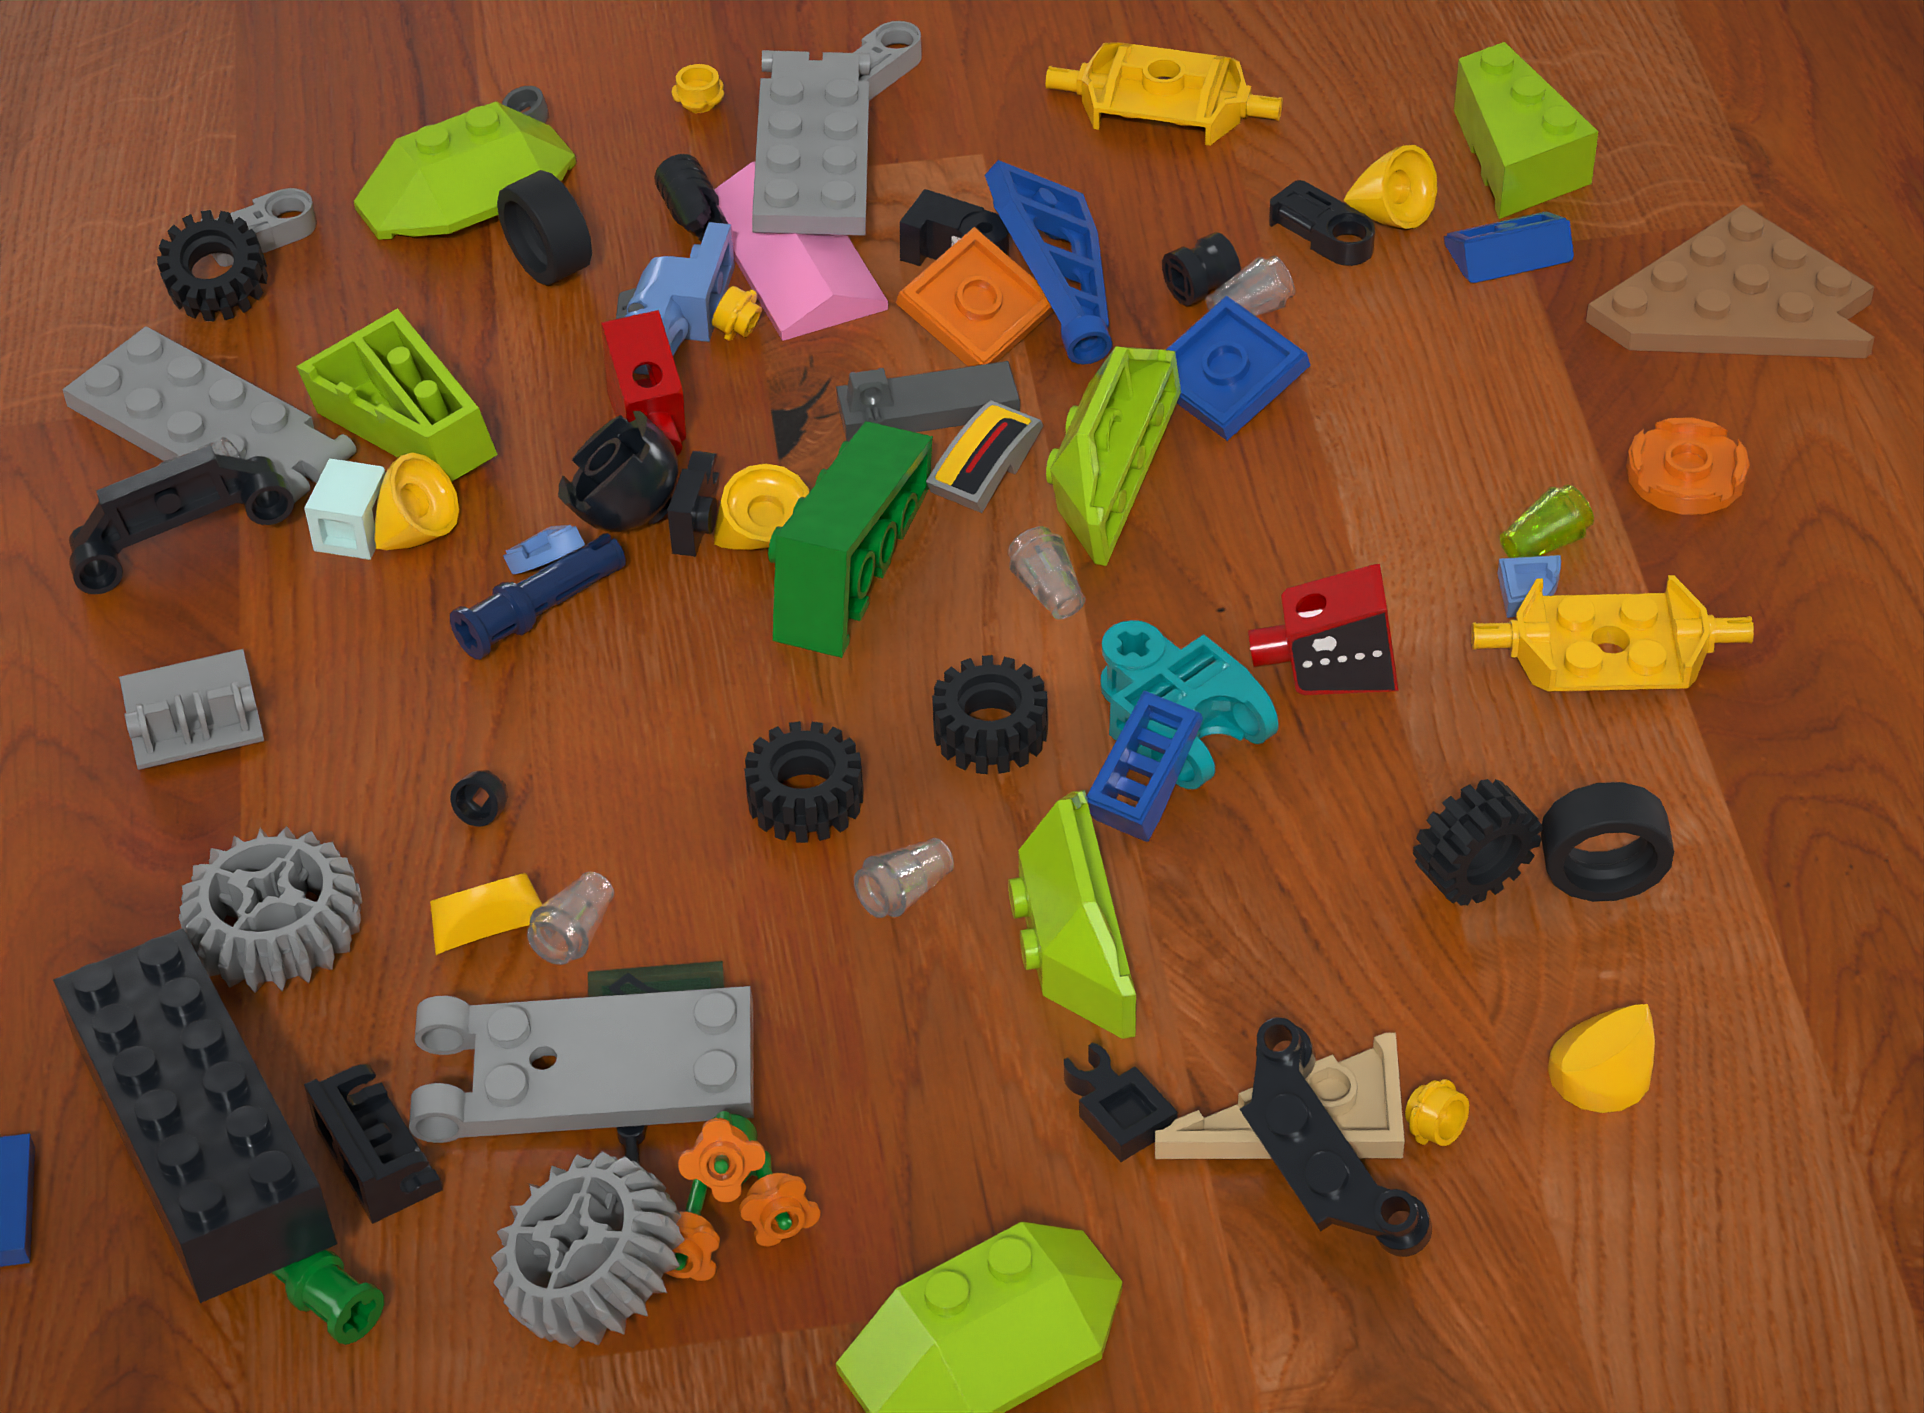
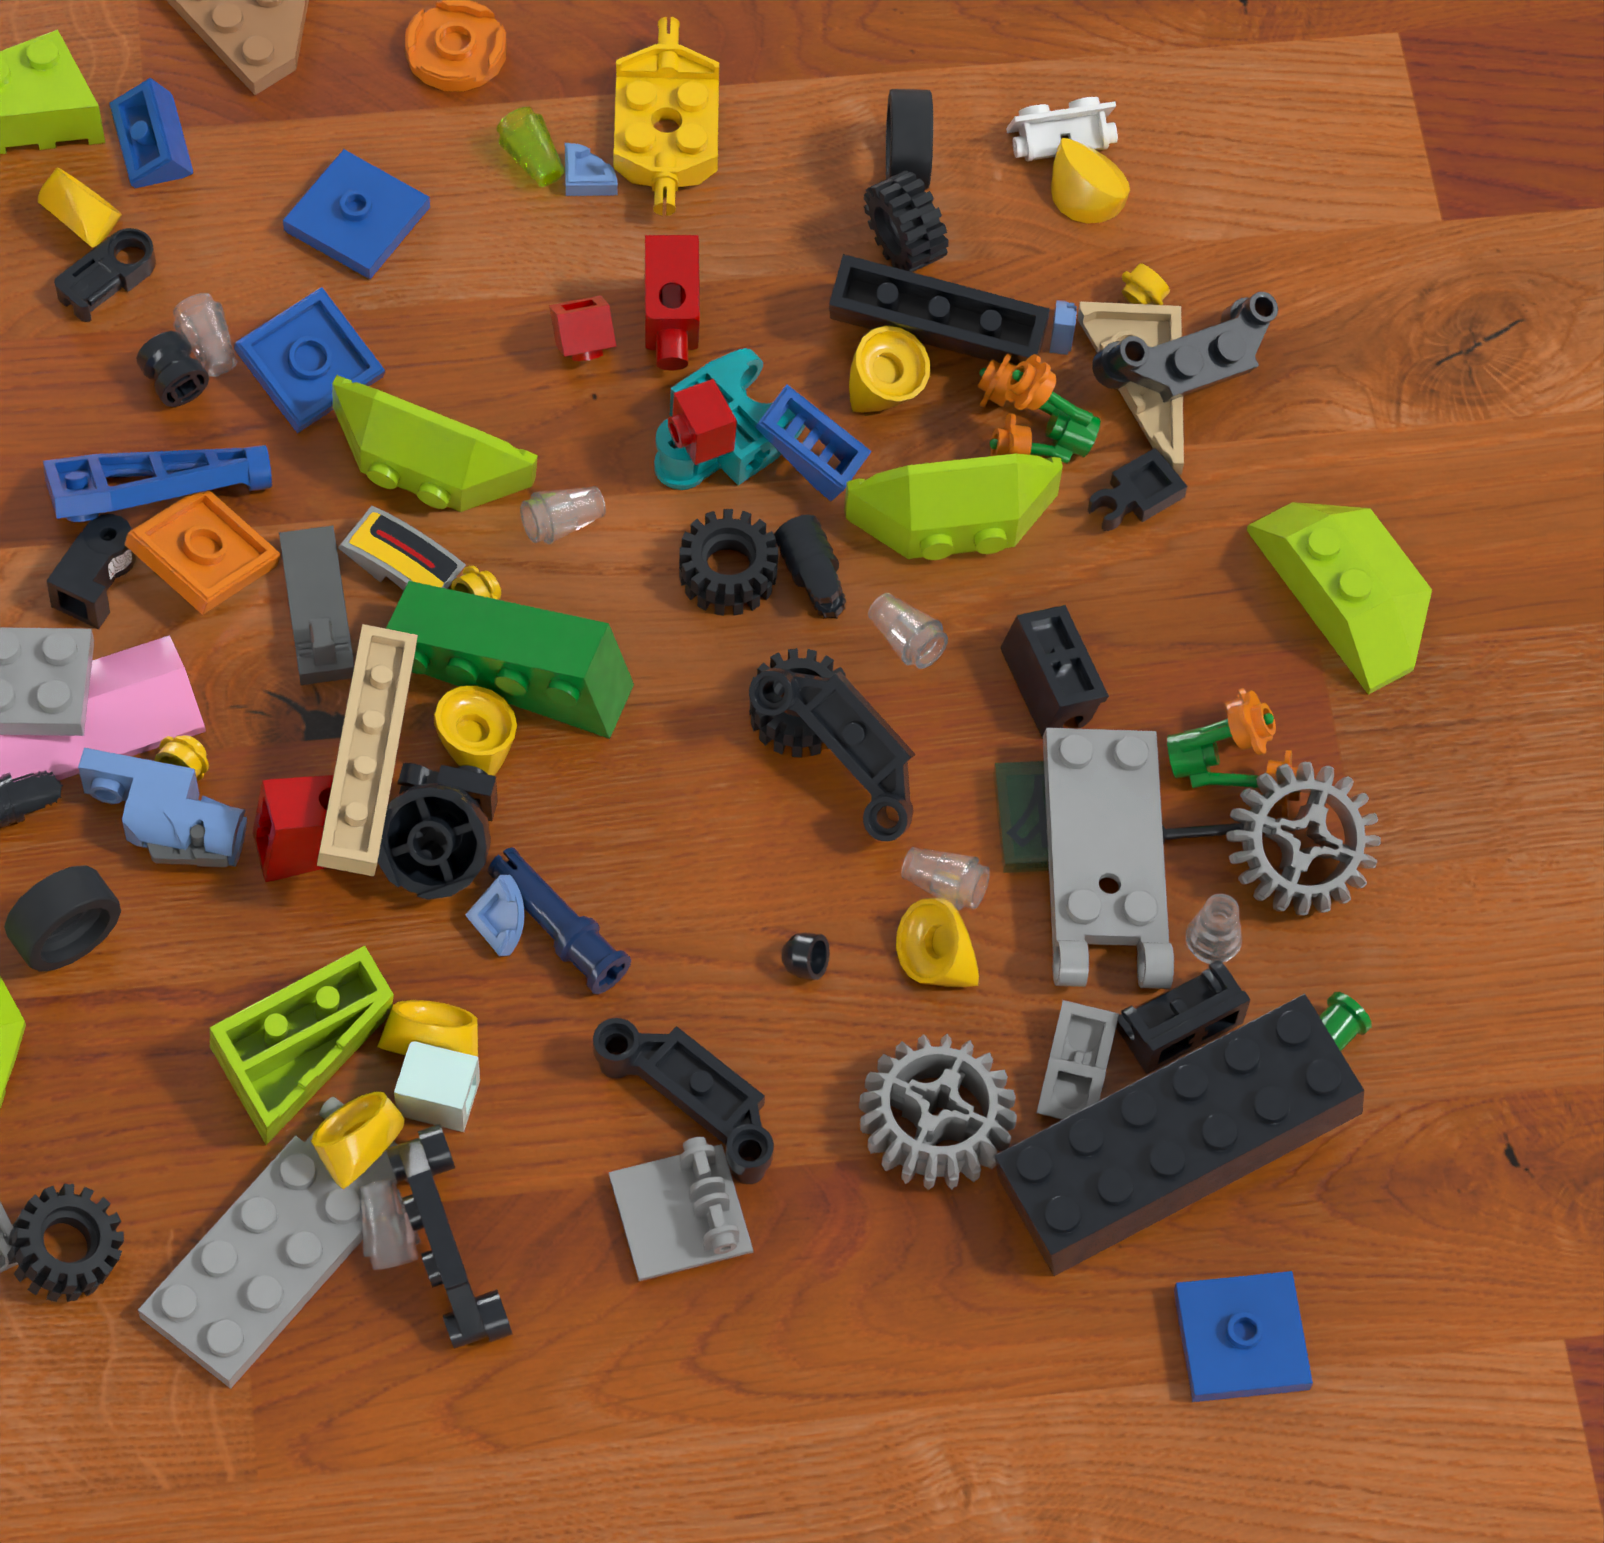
camera: 95 degrees left, 15 degrees up
none -> blue plate [283,149,430,279]
none -> yellow piece [311,1092,405,1189]
none -> tan plate [317,624,418,876]
none -> yellow plate [451,566,501,600]
none -> red plate [549,295,616,361]
none -> black plate [593,1018,774,1184]
none -> red plate [668,378,737,465]
none -> black plate [749,668,916,841]
none -> black hinge [774,514,846,619]
none -> black brick [829,254,1050,366]
none -> yellow piece [849,325,930,413]
none -> plant [977,353,1101,464]
none -> black hinge [1000,605,1109,739]
none -> white hinge [1006,97,1118,161]
none -> light grey slope [1037,1000,1119,1119]
none -> medium blue tile [1049,300,1077,355]
none -> clear cone [1186,894,1242,964]

